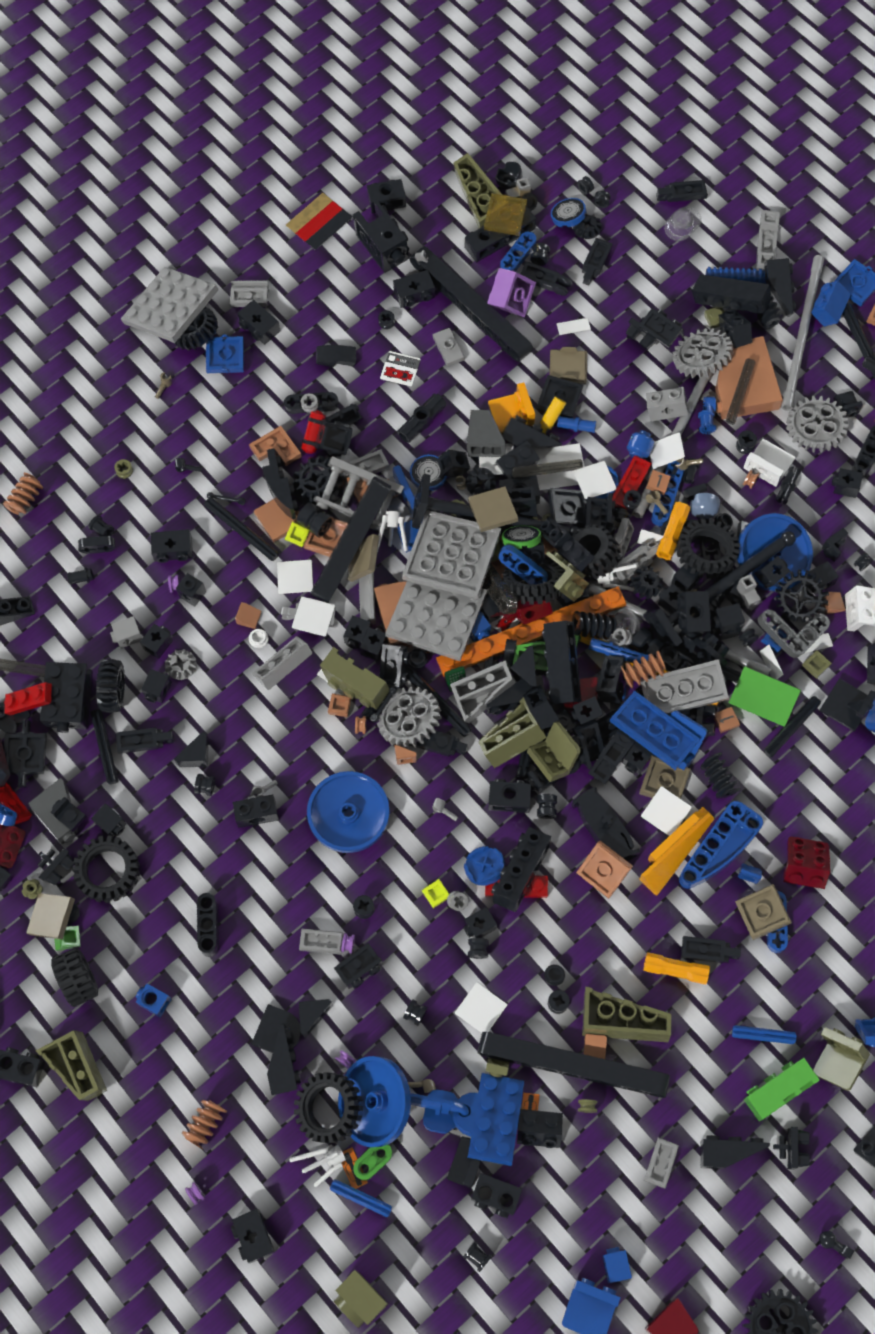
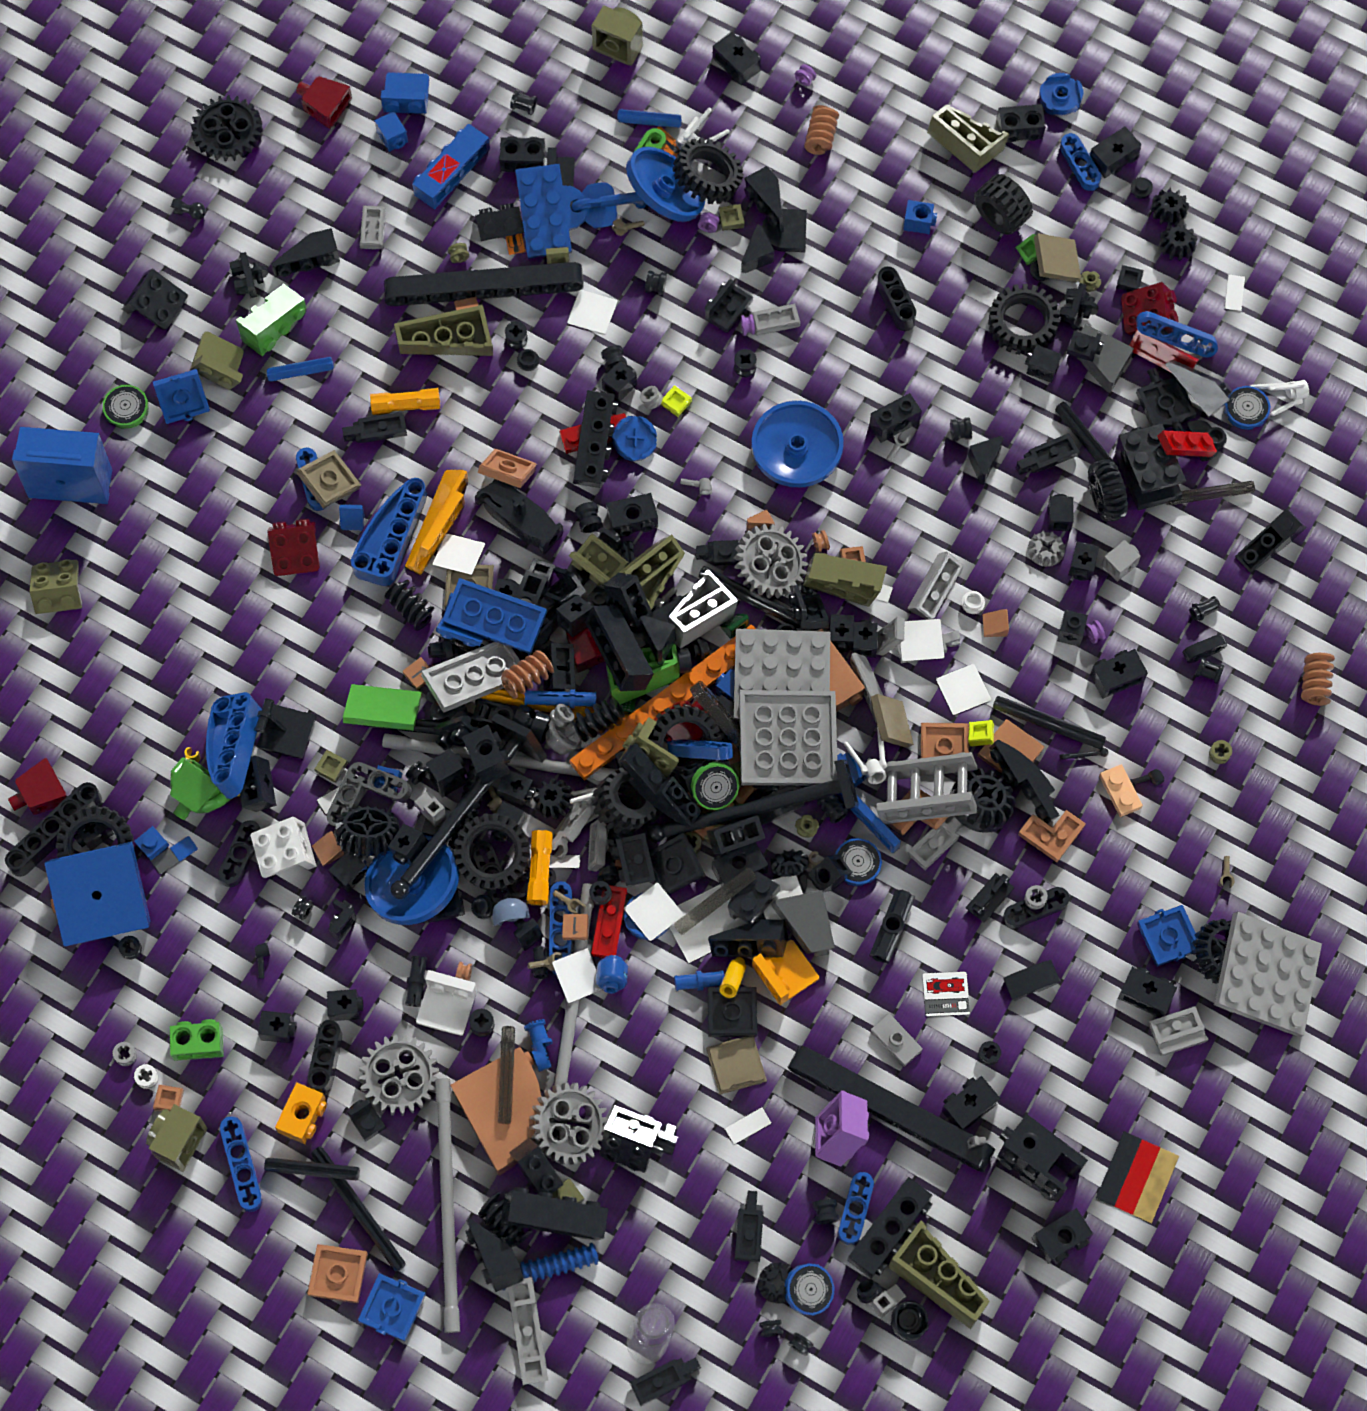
camera: 160 degrees right, 0 degrees up
black wheel [297,502,333,538] -> none
black piece [301,410,353,457] -> none
black beam [310,476,391,603] -> none
black hinge [370,687,397,723] -> none
dark tan tile [468,487,518,532] -> none
clear yellow plate [484,193,527,236] -> none
black hinge [520,261,572,296] -> none
light grey brick [646,387,688,421] -> none
white sticker [759,645,784,679] -> none
black axle [764,696,821,758] -> none
blue brick [811,281,851,327] -> none
none -> blue brick [412,123,490,210]
none -> olive plate [718,204,744,231]
none -> light grey plate [876,617,905,656]
none -> light nougat plate [1099,764,1143,817]

